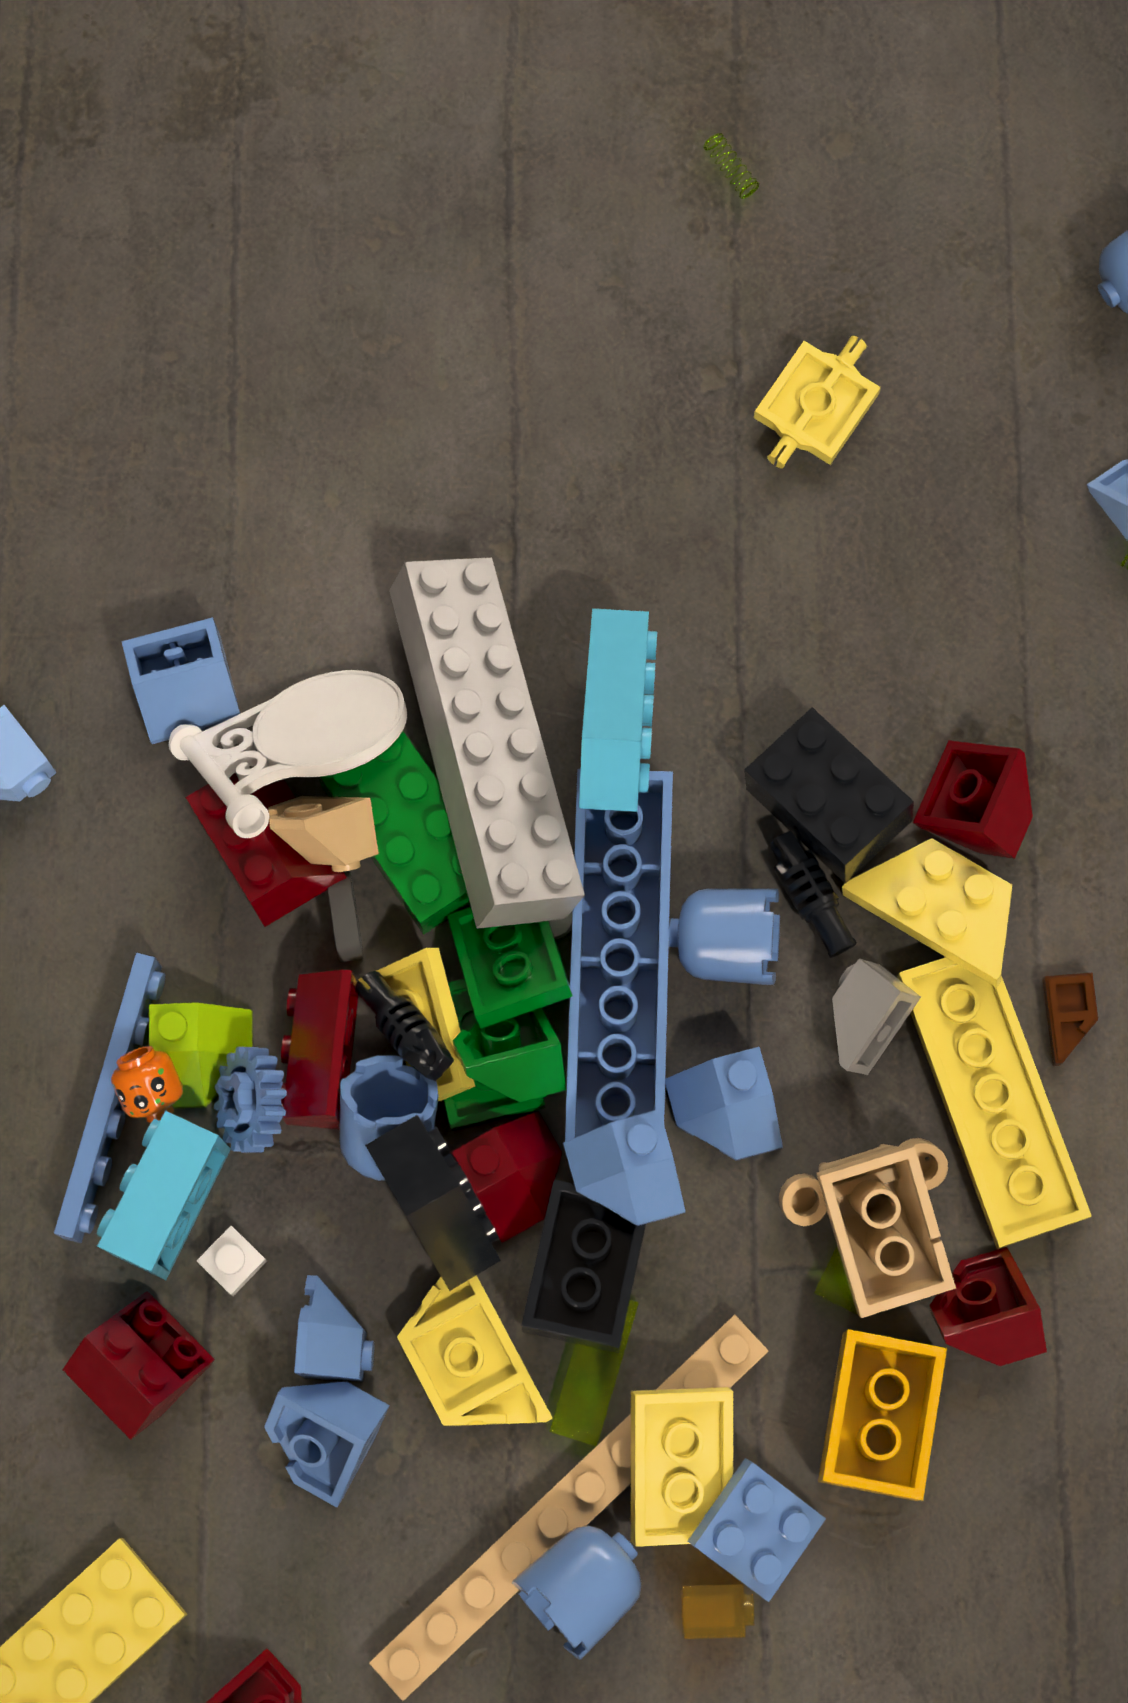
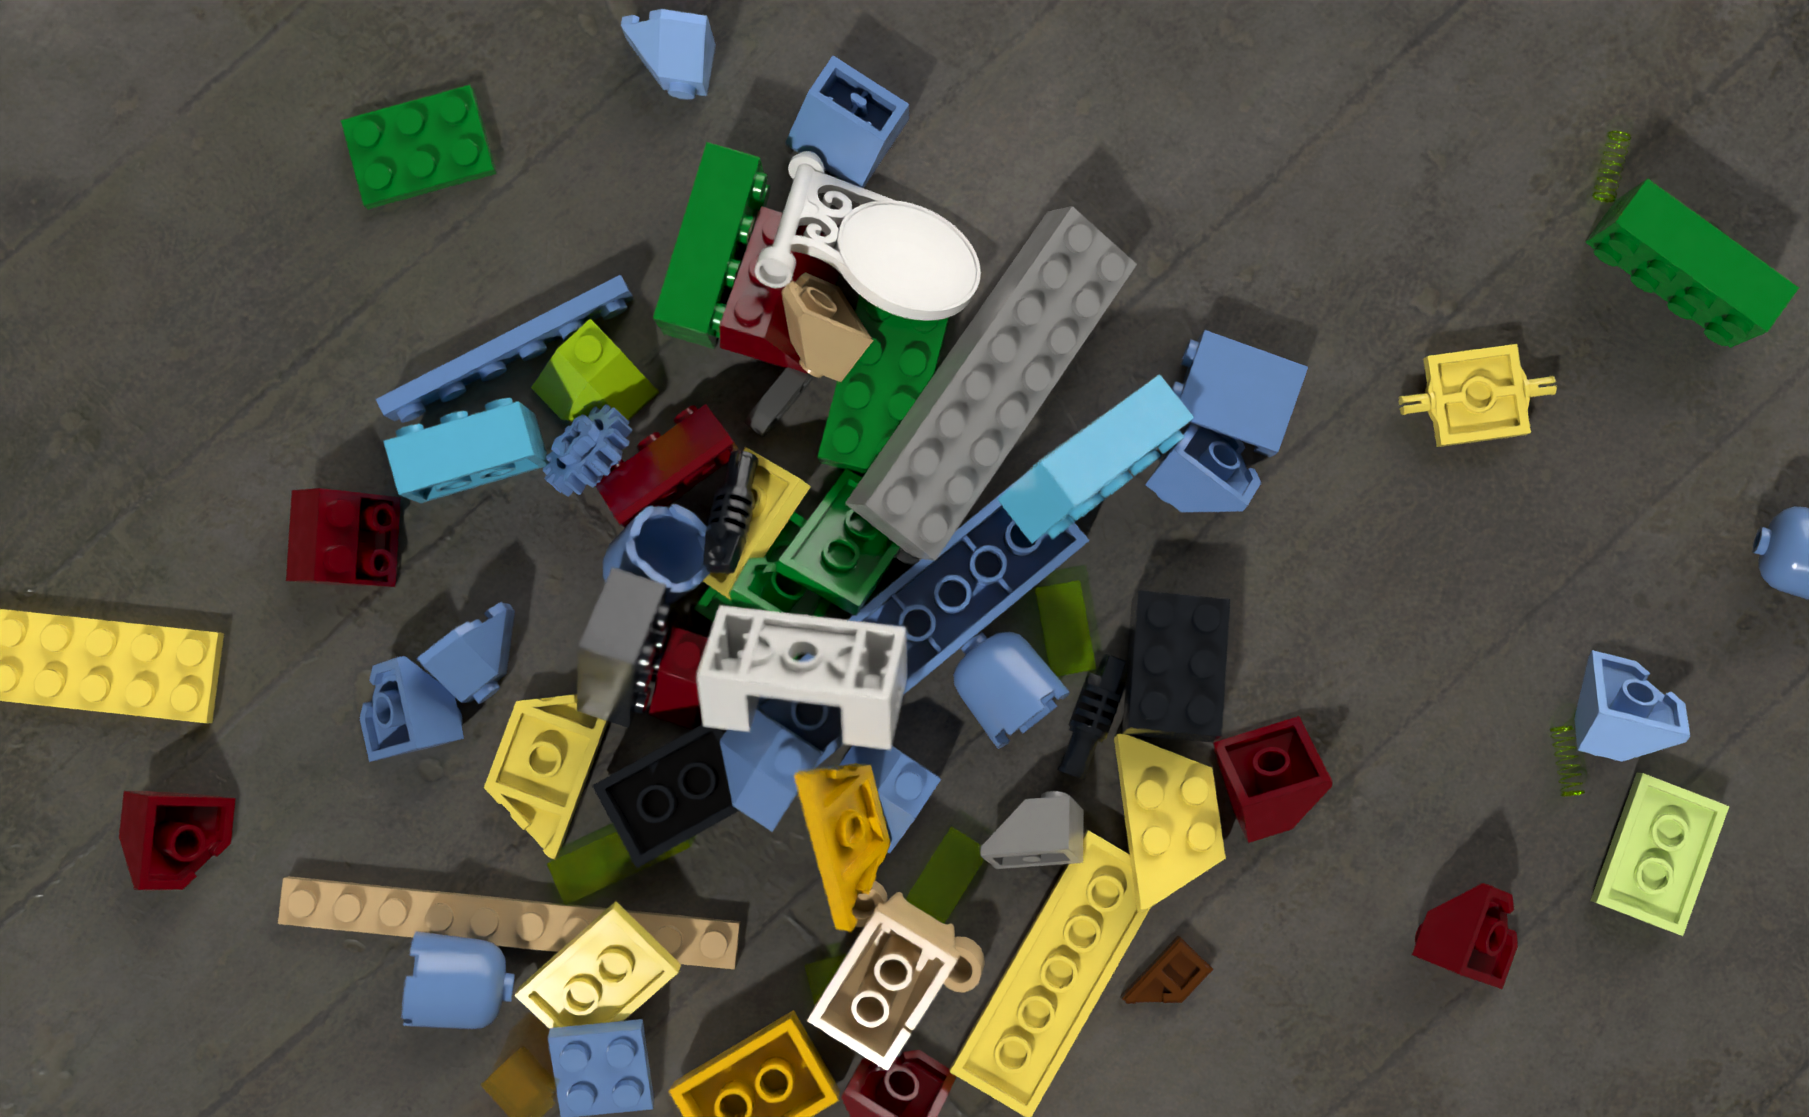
camera: 45 degrees right, 10 degrees up
orange head [111,1046,183,1123] -> none
white plate [197,1226,267,1296] -> none
none -> green brick [653,142,771,349]
none -> white plate [697,605,907,750]
none -> yellow wing [794,763,891,932]
none -> clear neon green tile [905,826,985,923]
none -> clear neon green tile [1035,580,1096,676]
none -> medium blue slope [1145,423,1261,512]
none -> medium blue panel [1172,330,1308,457]
none -> green brick [1585,178,1799,348]

